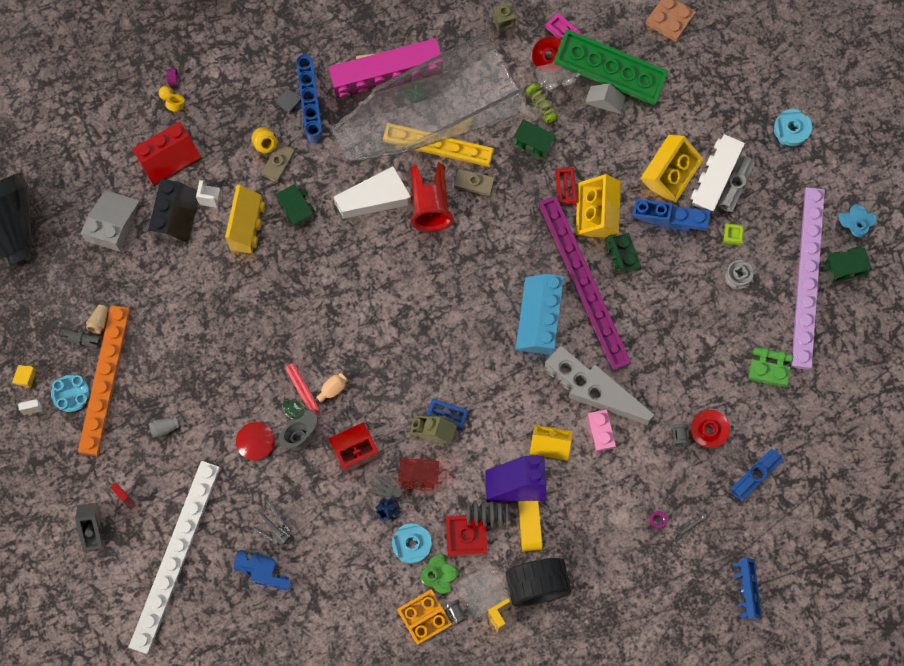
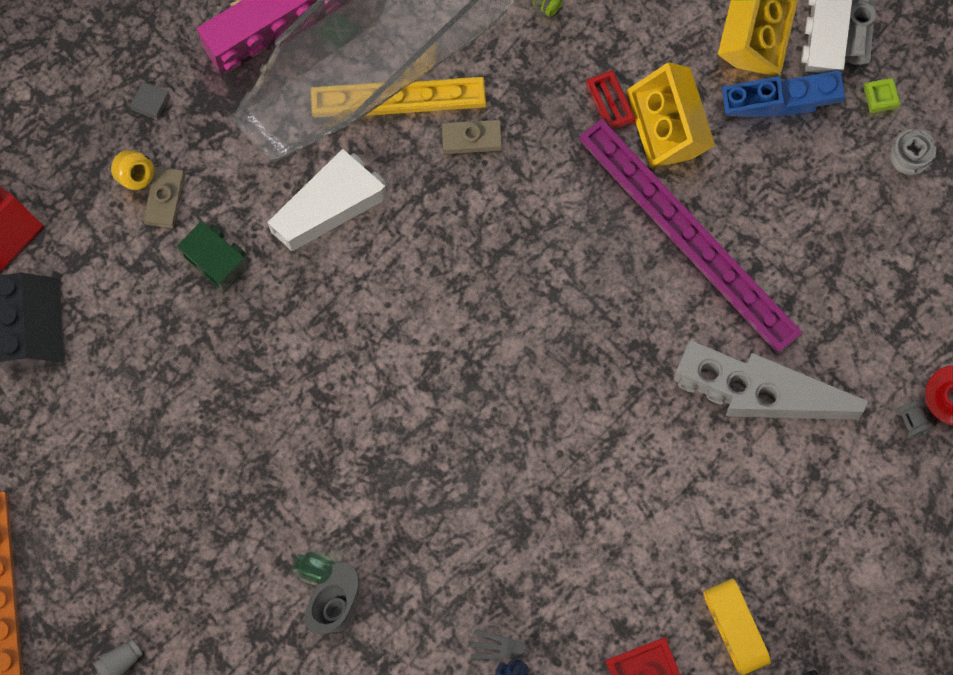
camera: 15 degrees left, 0 degrees up
white panel [196,180,221,208] -> none
yellow slope [225,185,265,254] -> none
red dish [236,422,275,461] -> none
coral axle [286,363,320,414] -> none
blue beam [296,54,323,143] -> none
light nougat plant [316,372,348,403] -> none
red slope [328,422,380,474] -> none
clear red brick [398,458,440,491] -> none
olive slope [409,416,457,444] -> none
red piece [410,162,454,232] -> none
blue tile [426,398,469,430] -> none
dark grey piece [466,500,508,528] -> none
dark purple slope [485,455,546,502] -> none
dark green brick [512,119,556,160] -> none
dark azure slope [516,274,564,355] -> none
yellow panel [530,425,573,461] -> none
bright pink plate [587,409,616,452] -> none
dark green bracket [605,233,641,275] -> none
magenta axle [649,511,668,530] -> none

